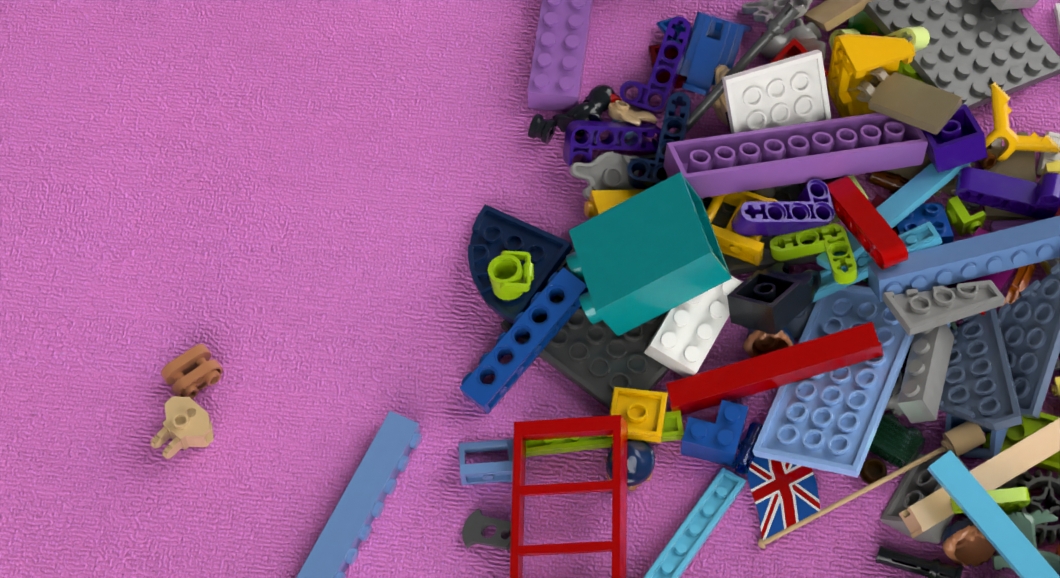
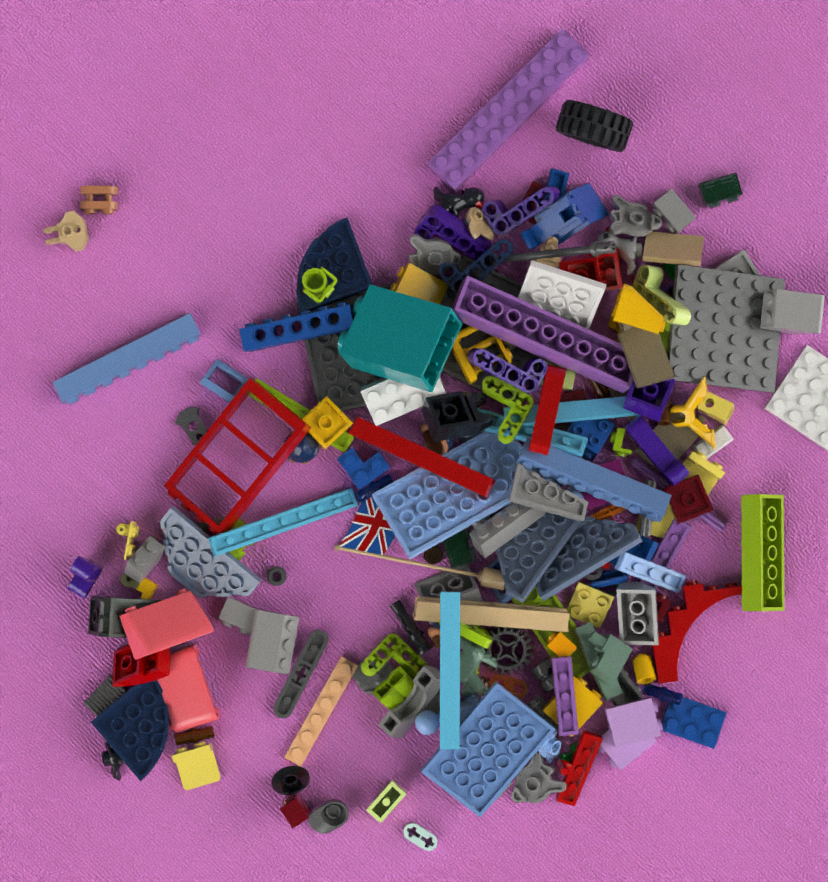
camera: 35 degrees right, 25 degrees up
black wheel [528,113,557,144] -> none
none -> light yellow torso [698,392,735,426]

